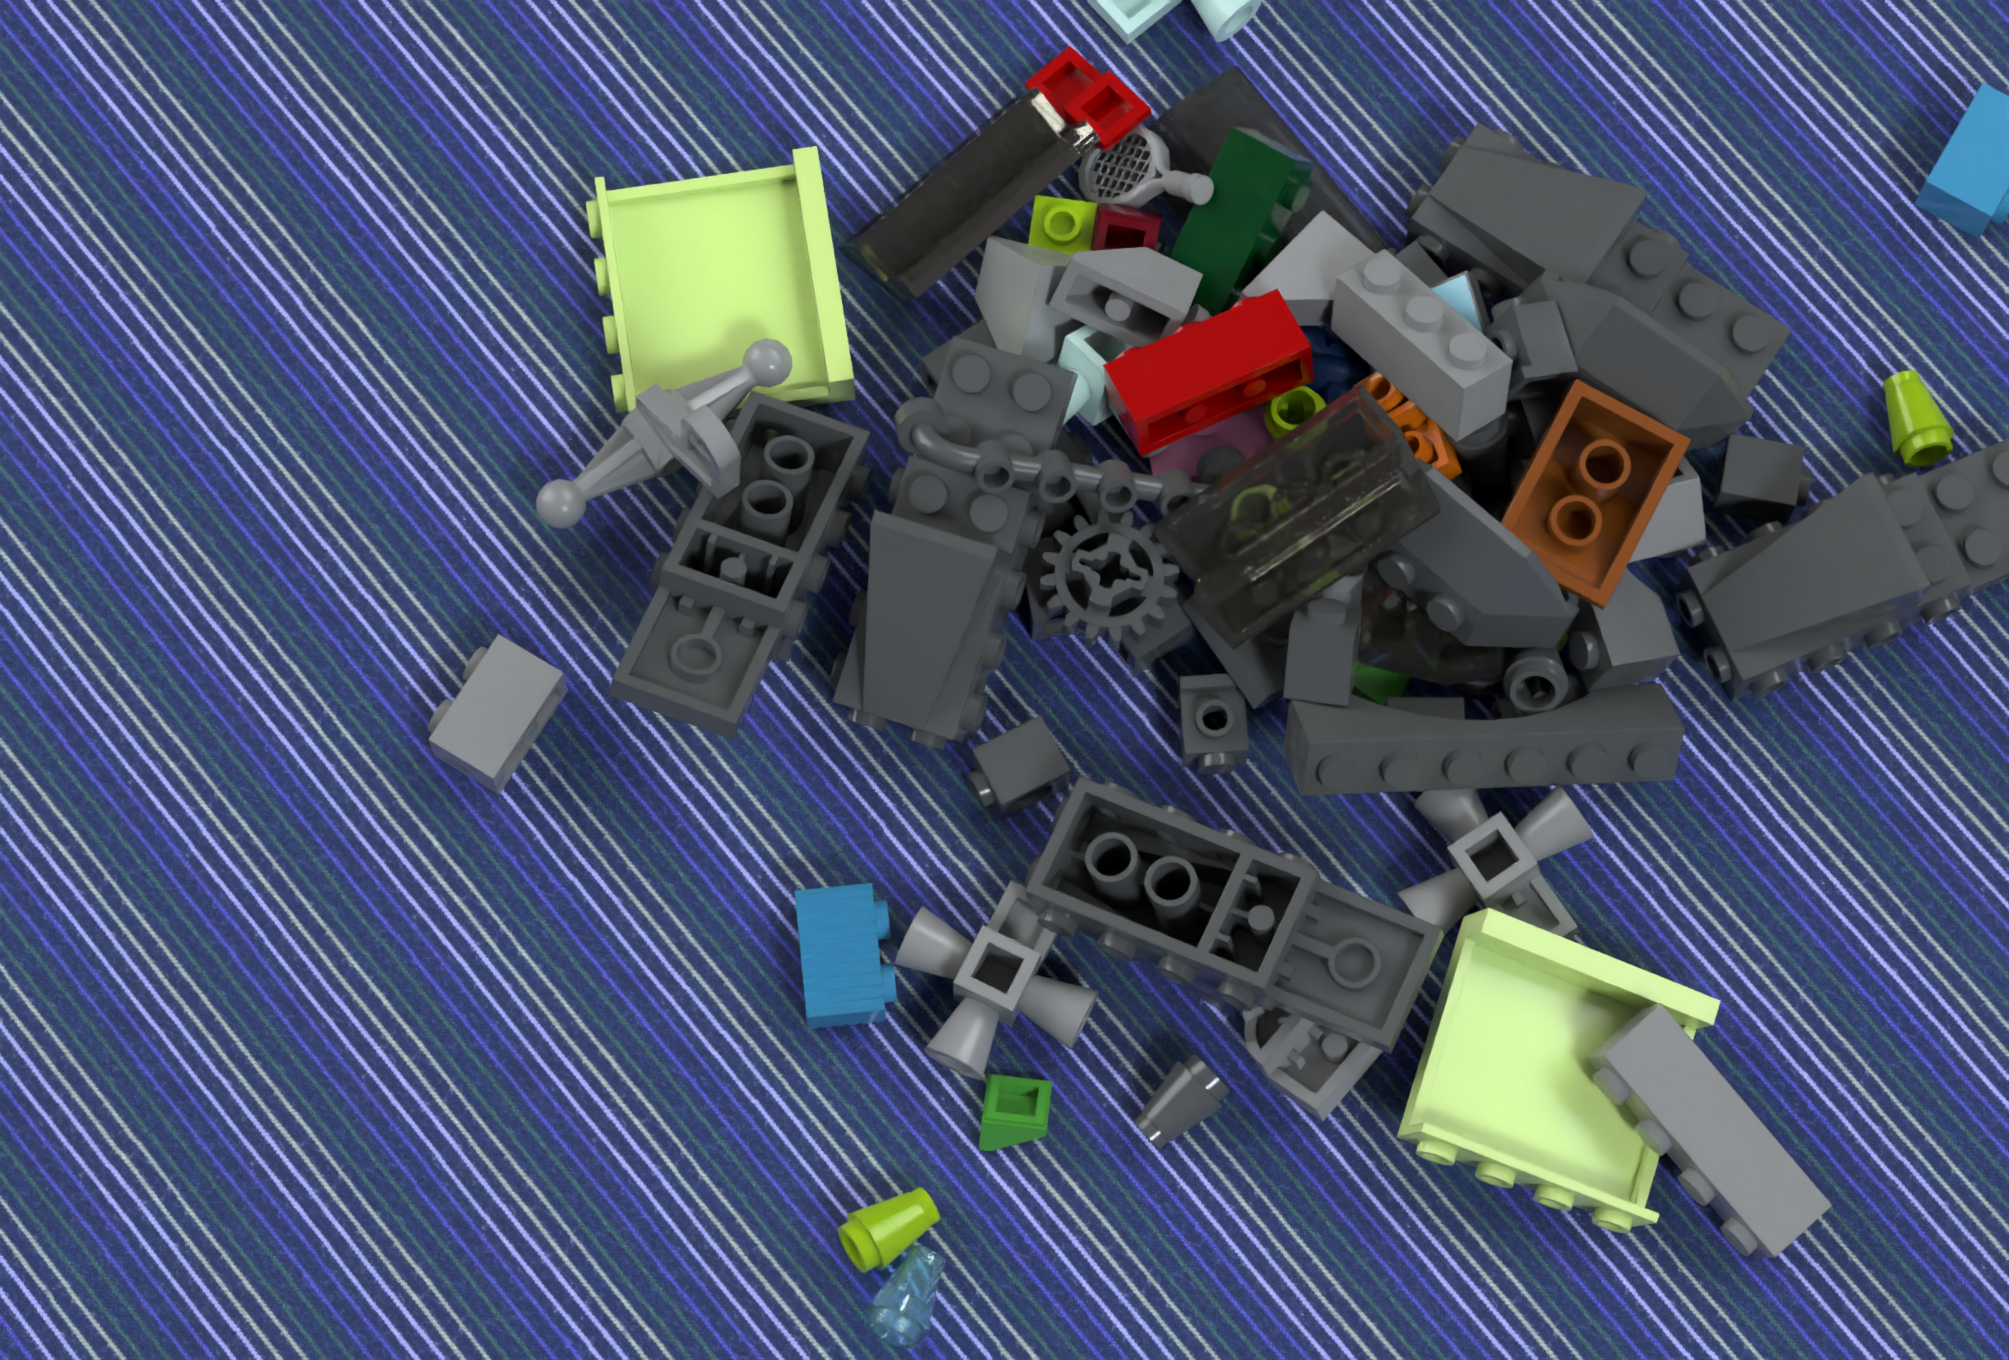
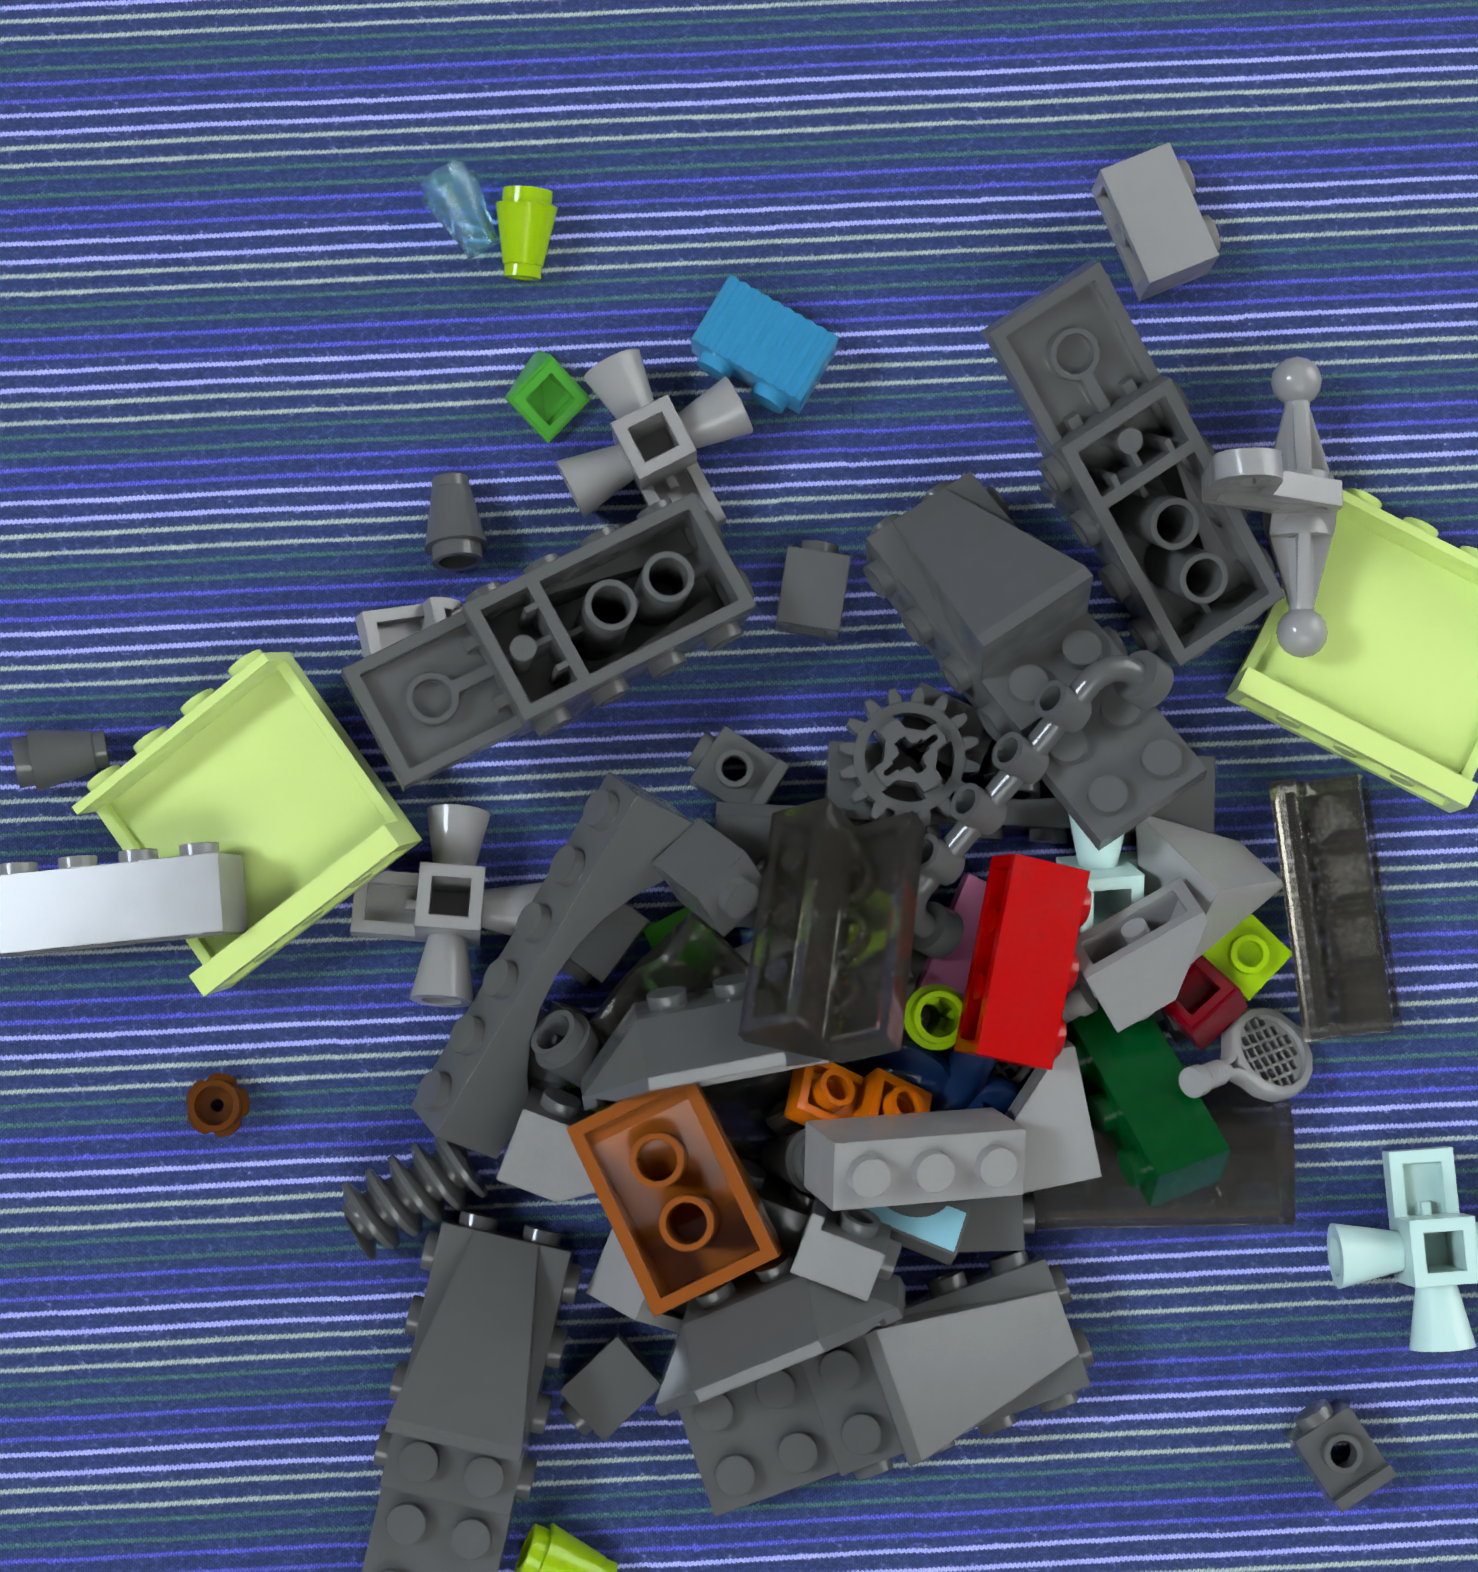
camera: 125 degrees right, 10 degrees up
red slope [1025,46,1151,152] -> none
none -> dark grey cone [11,729,110,792]
none -> reddish brown plate [186,1073,250,1137]
none -> dark grey piece [341,1134,488,1261]

